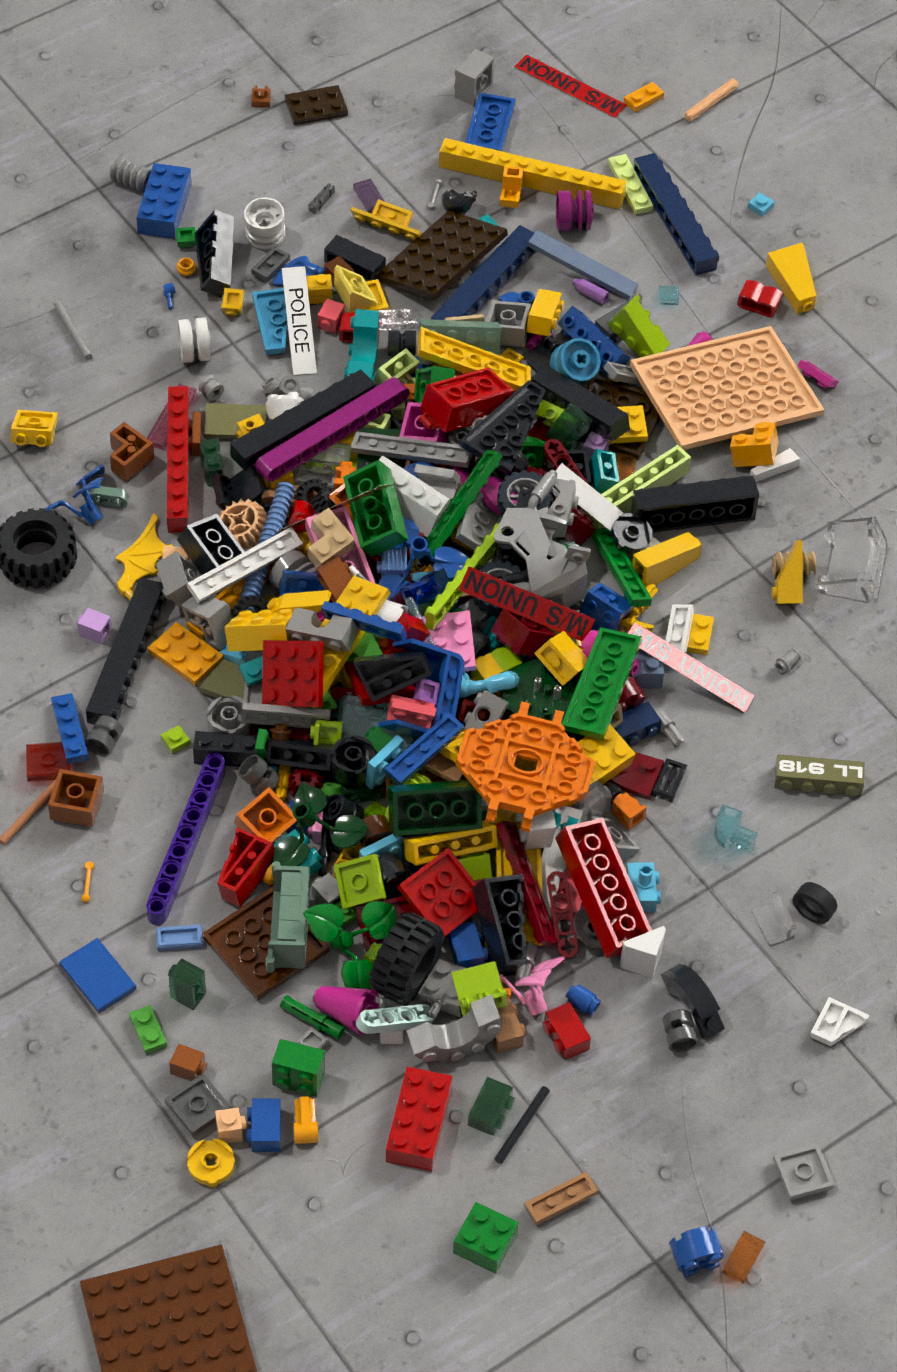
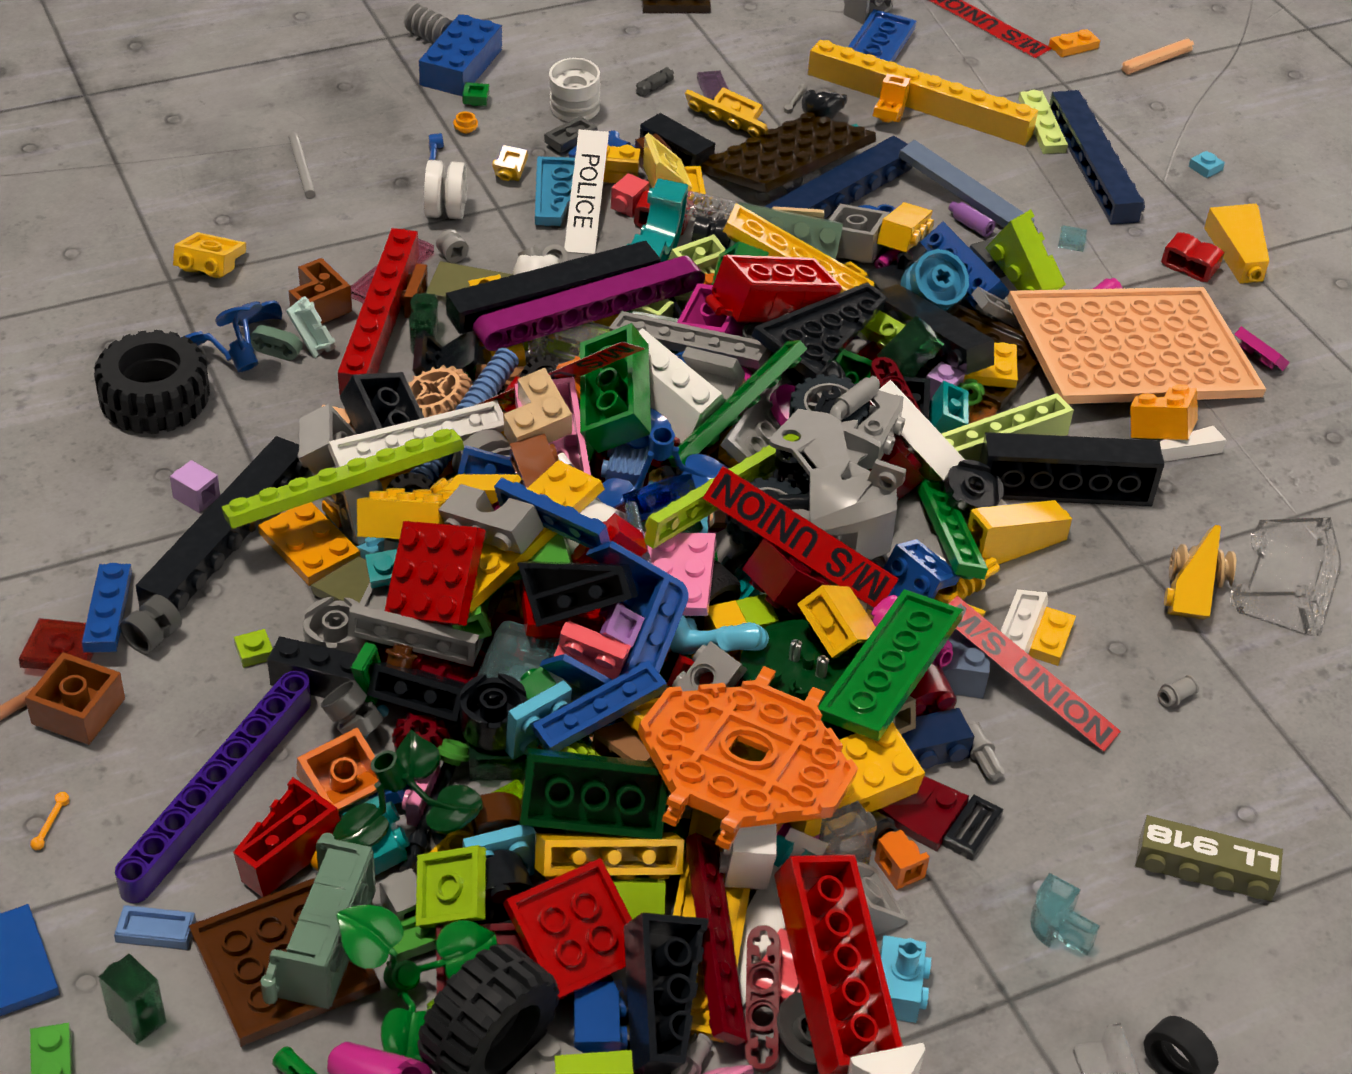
camera: 10 degrees right, 10 degrees down
yellow animal [116,513,173,601] -> none
black wedge [194,209,234,297] -> none
yellow axle [274,765,292,801] -> none
lime bracket [310,720,343,746] -> none
black wheel [323,793,365,823] -> none
magenta wheel [556,190,594,231] -> none
none -> lime plate [221,429,464,529]
none -> light aqua hinge [286,296,336,358]
none -> bright green plate [958,379,985,406]

